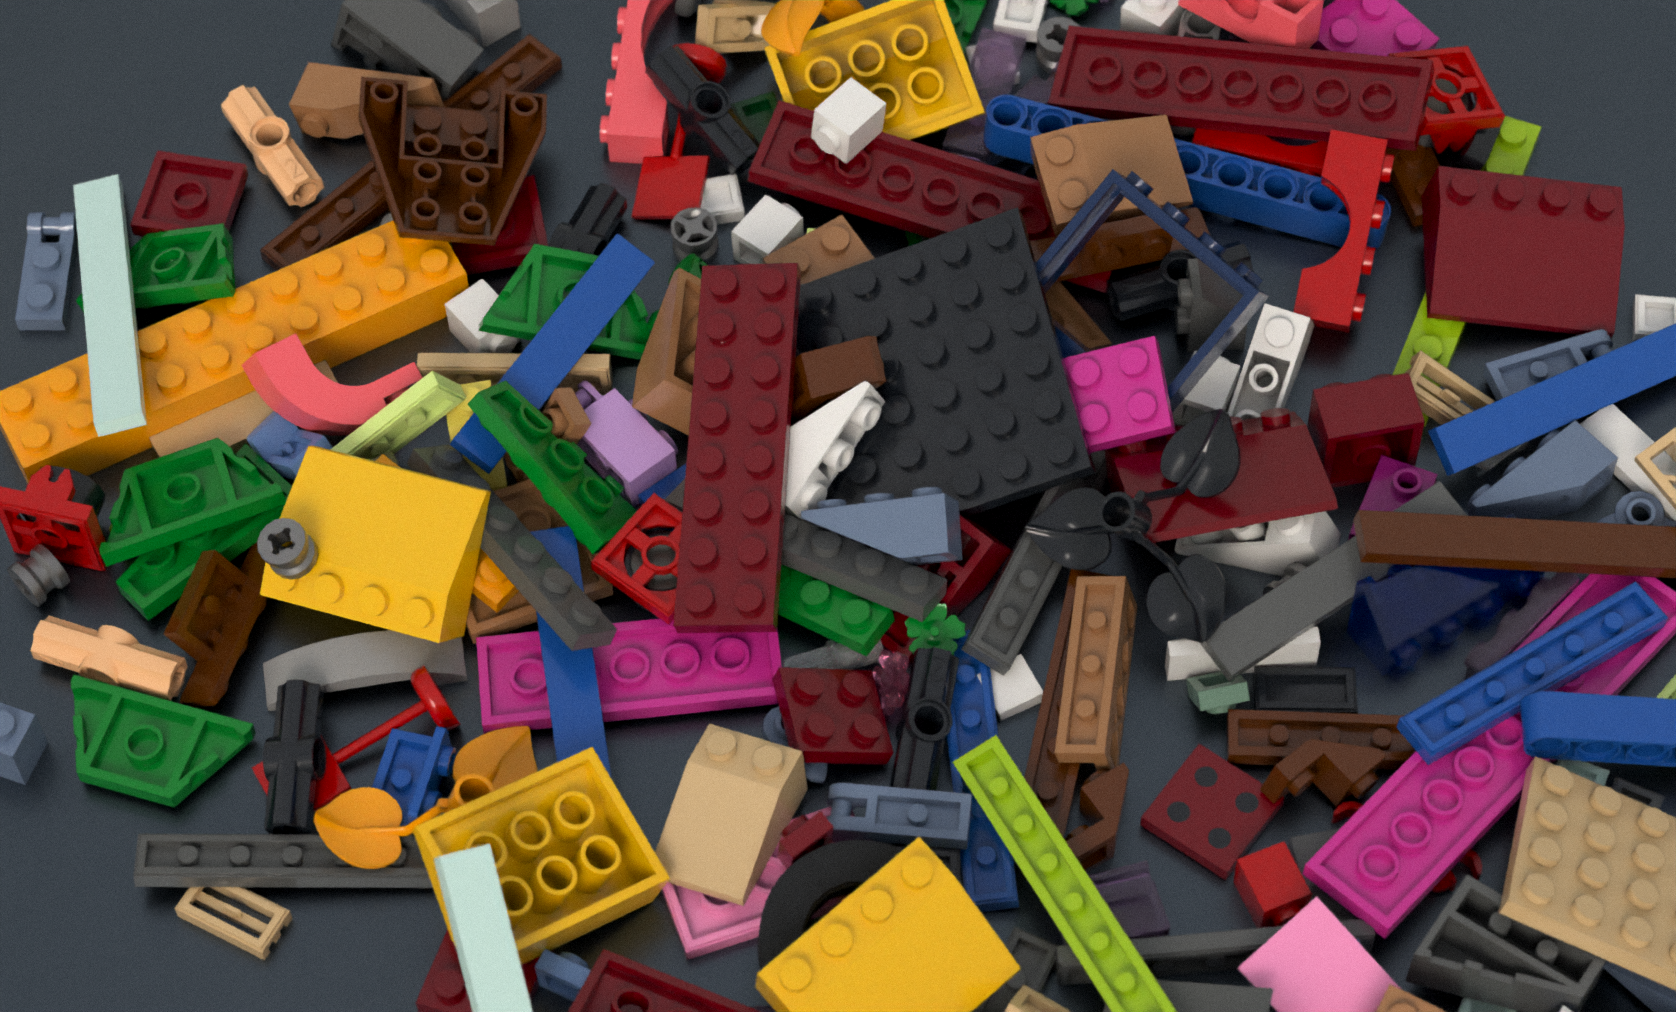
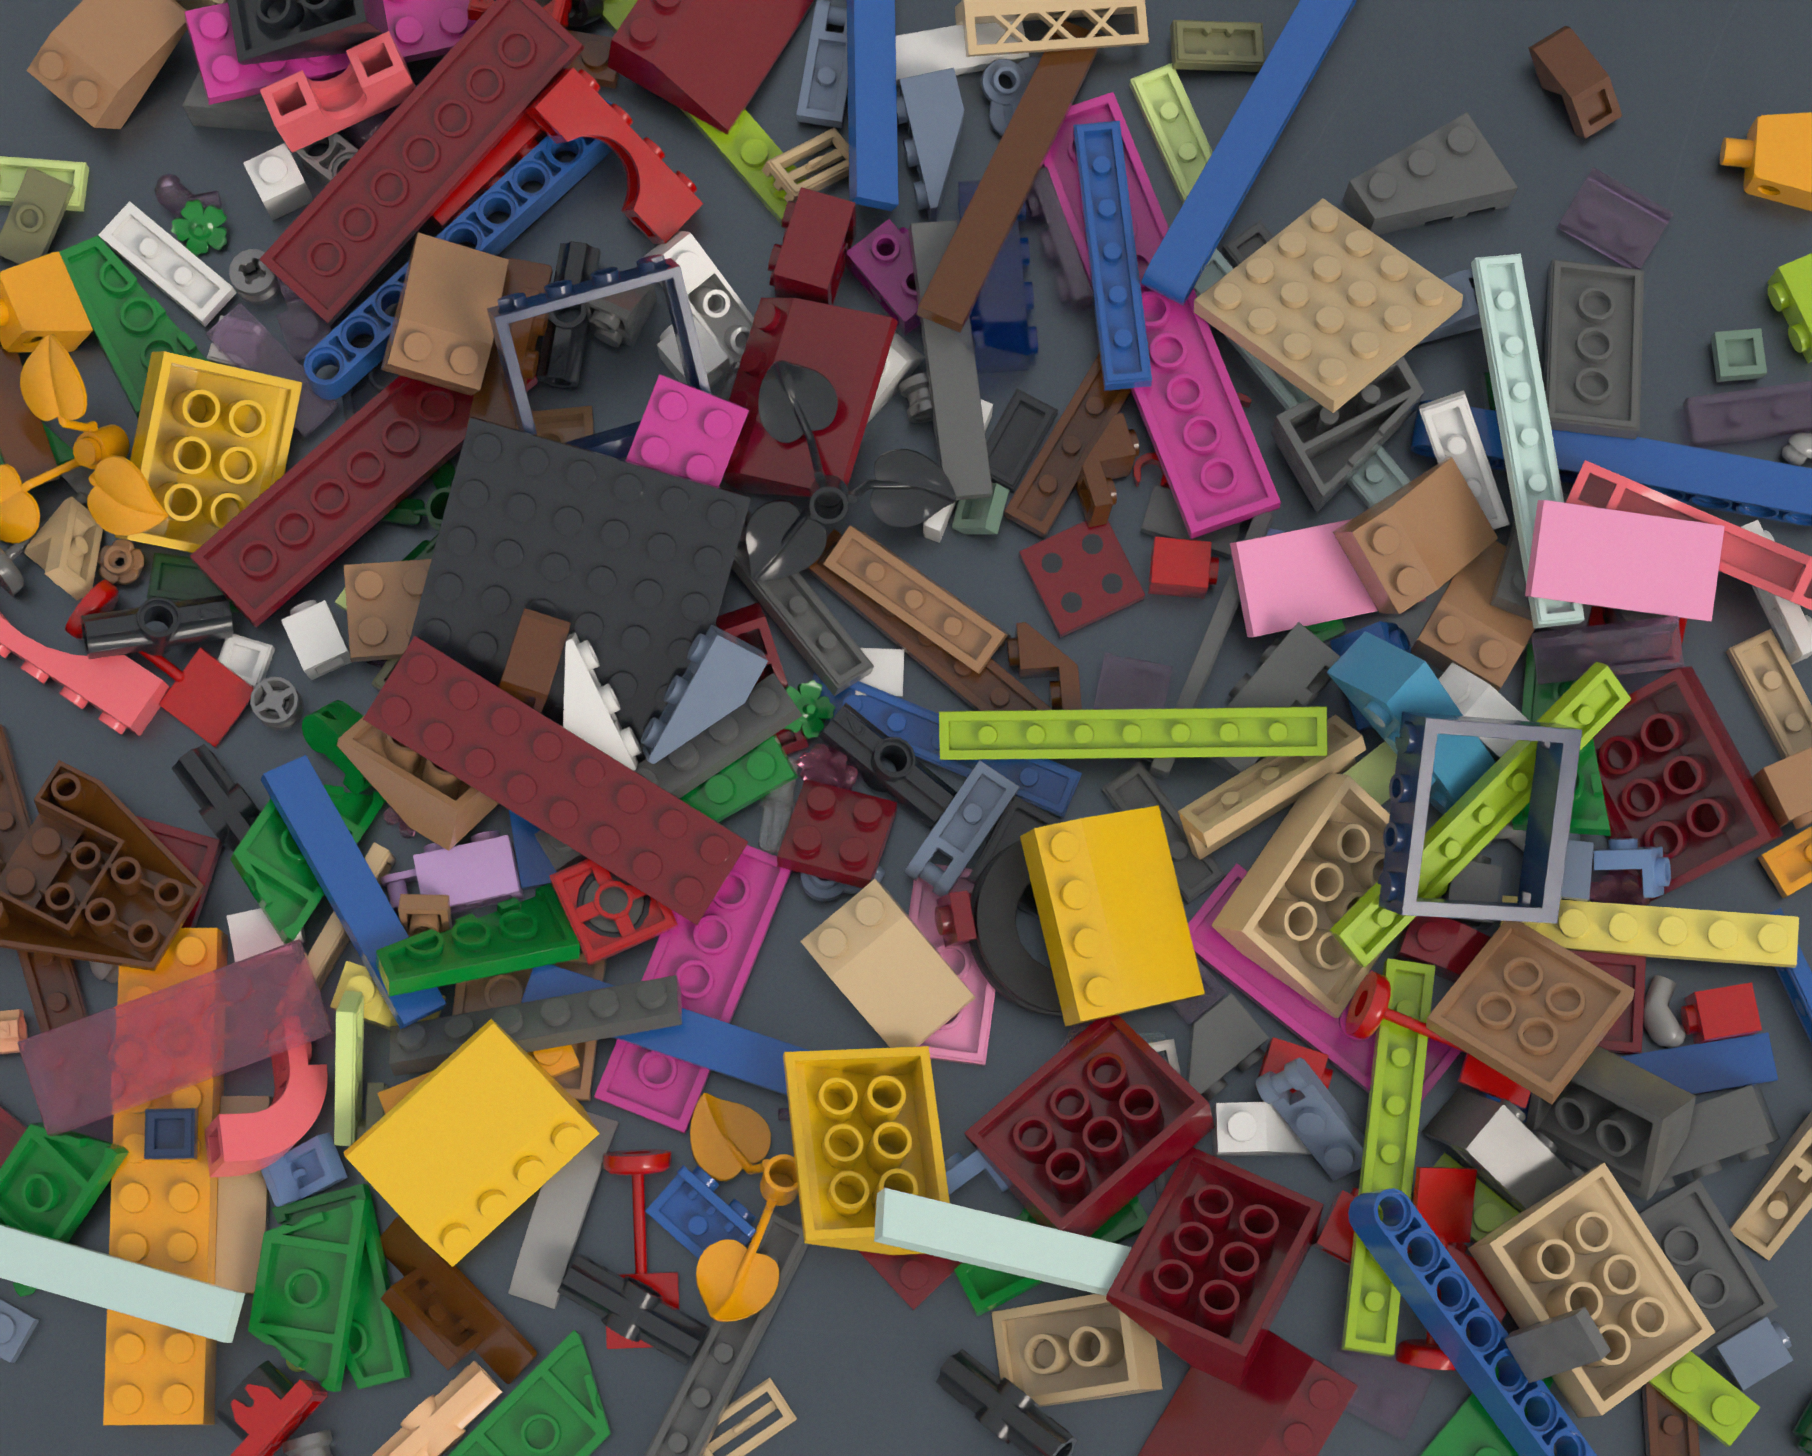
camera: 65 degrees left, 20 degrees up
flat silver wheel [257,518,318,580] -> none
white brick [811,77,886,164] -> none
none -> clear pink plate [17,939,334,1137]
none -> medium nougat plate [97,539,144,585]
none -> dark blue tile [144,1108,198,1160]

